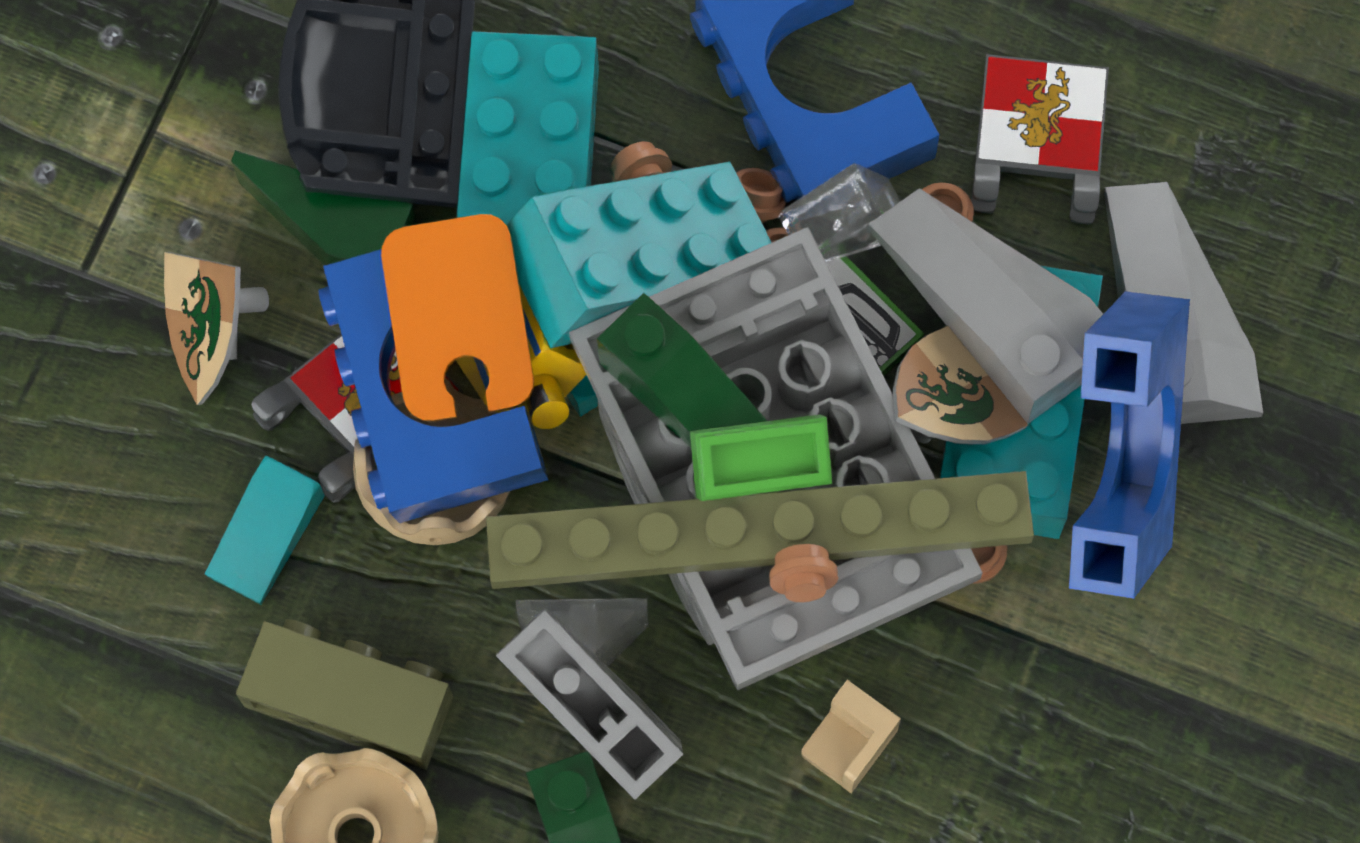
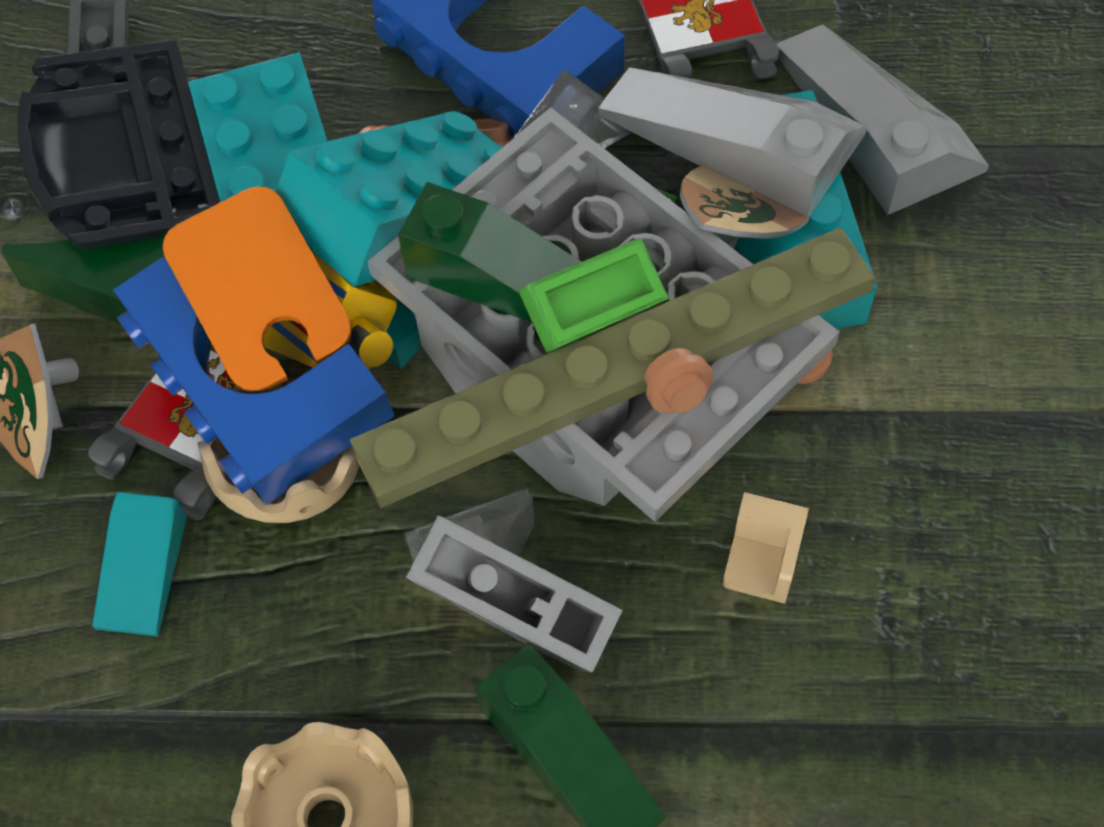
camera: 20 degrees left, 10 degrees down
olive brick [236,619,454,770] -> none
blue arch [1069,291,1190,599] -> none

